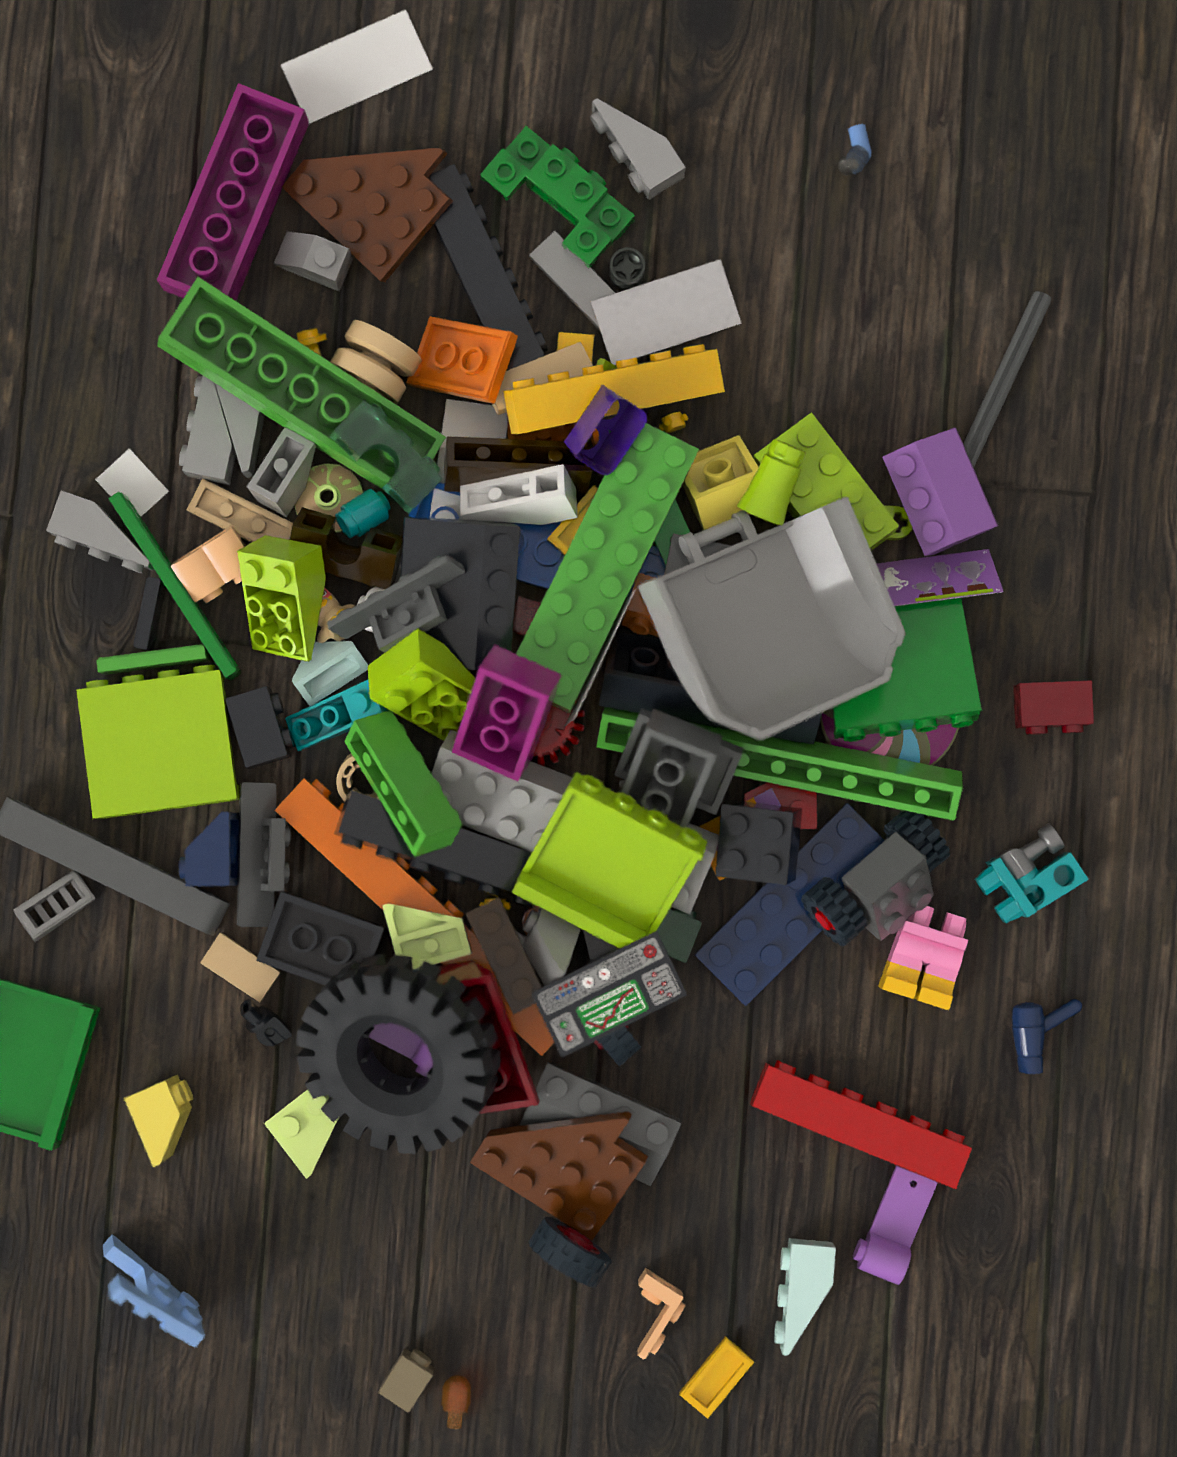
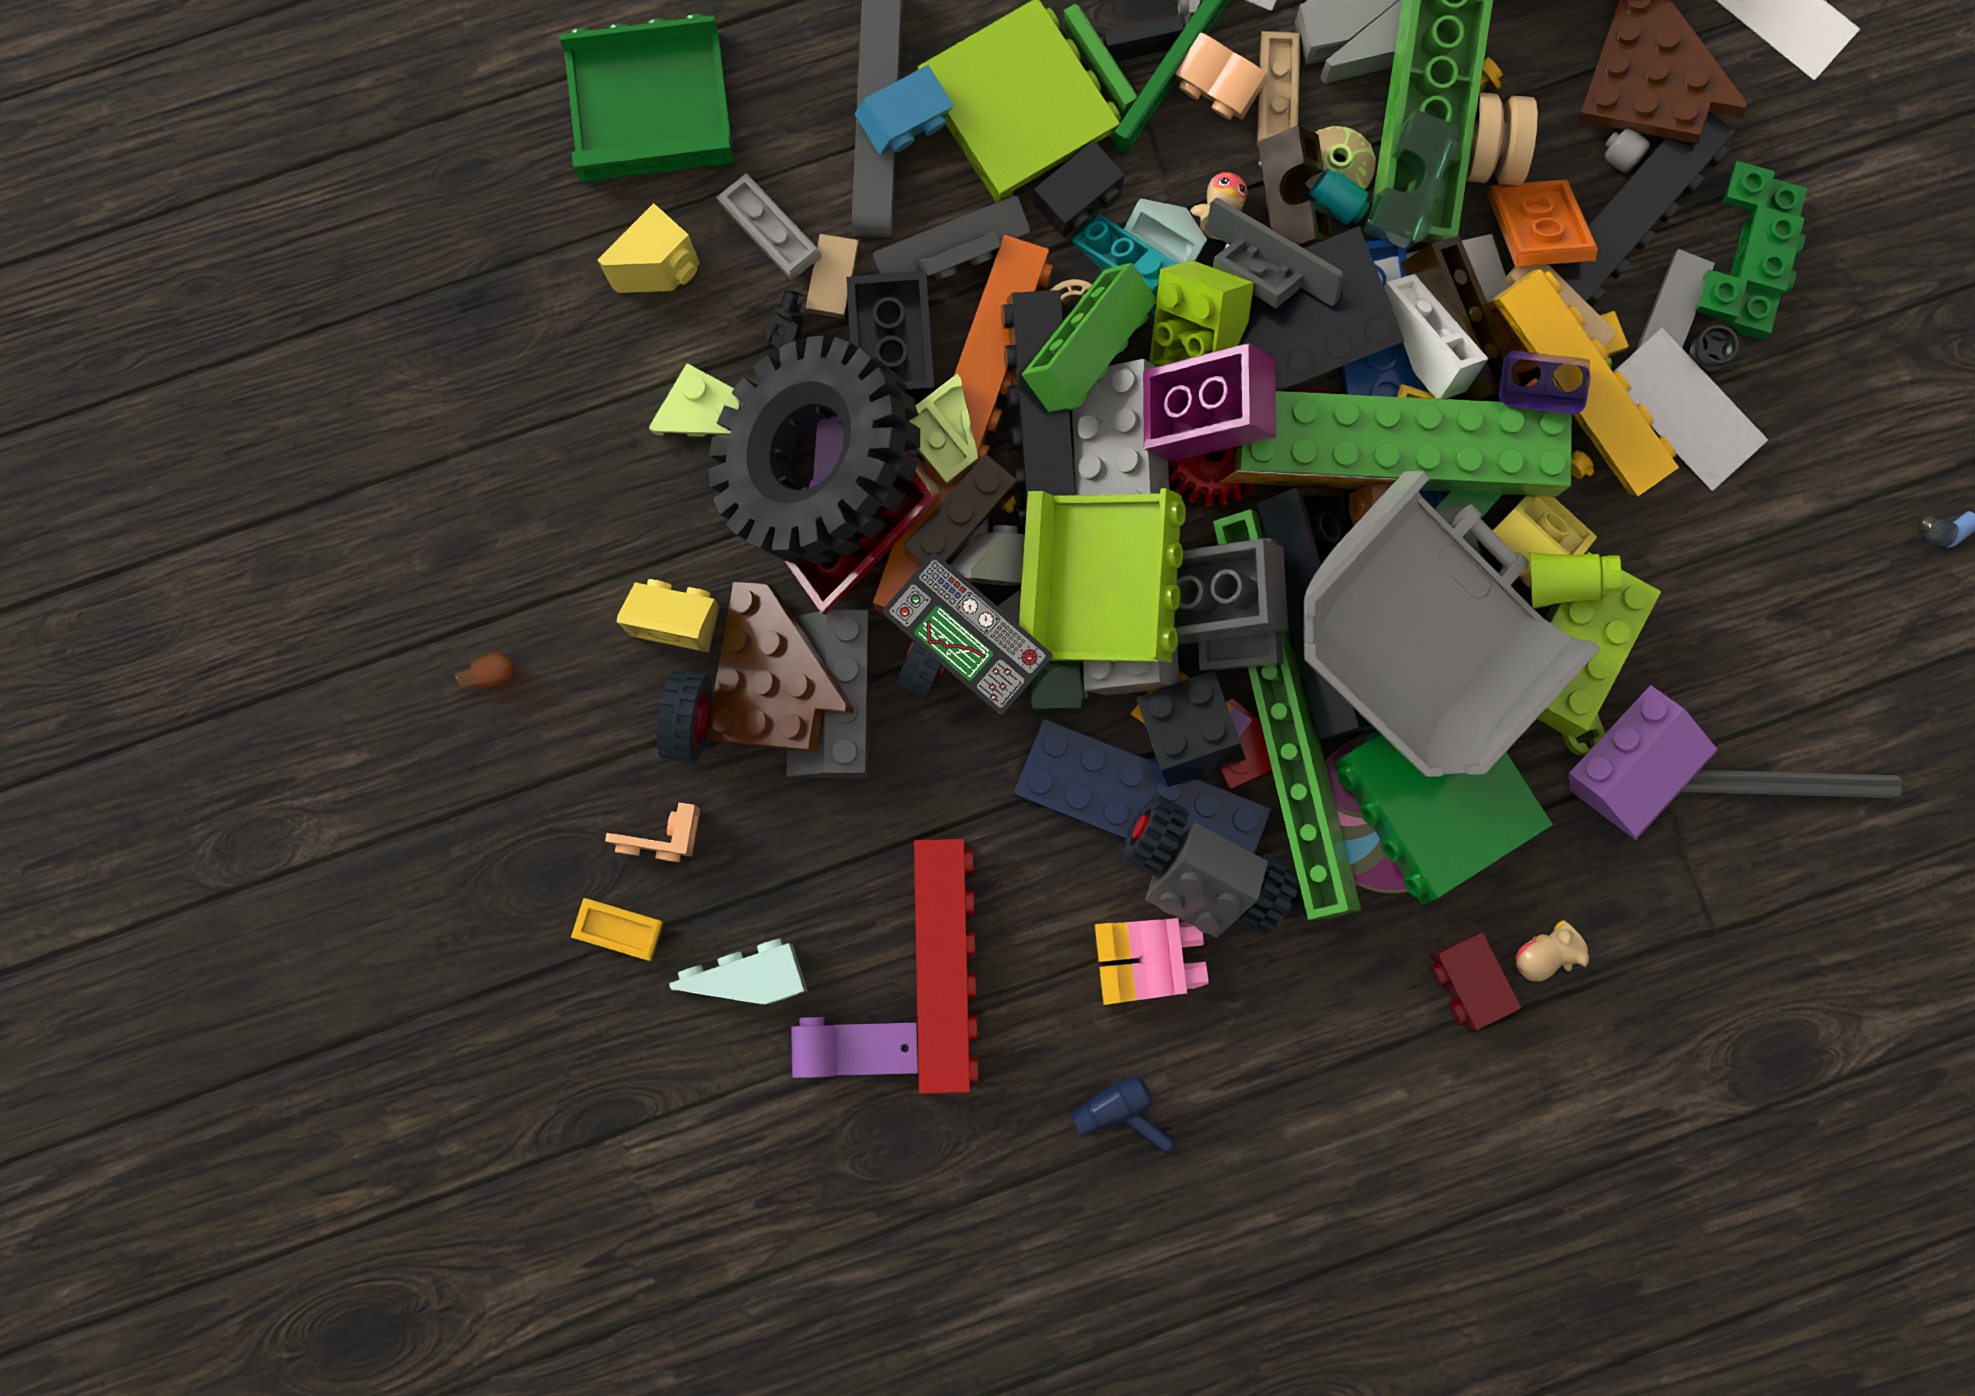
camera: 70 degrees right, 5 degrees down
light grey slope [14,870,96,942] -> none
light blue wing [103,1234,205,1348] -> none
dark blue slope [179,812,239,886] -> none
lime slope [237,535,326,662] -> none
light grey slope [247,427,316,517] -> none
light grey slope [273,231,353,291] -> none
dark tan brick [378,1348,435,1413] -> none
light grey slope [590,98,686,200] -> none
medium lavender sticker [876,549,1004,606] -> none
teal hips [975,823,1089,923] -> none
none -> light yellow slope [616,579,720,653]
none -> light grey tile [716,173,822,281]
none -> dark azure brick [854,65,953,155]
none -> tan animal [1516,920,1589,982]
none -> light grey piece [1605,129,1650,174]

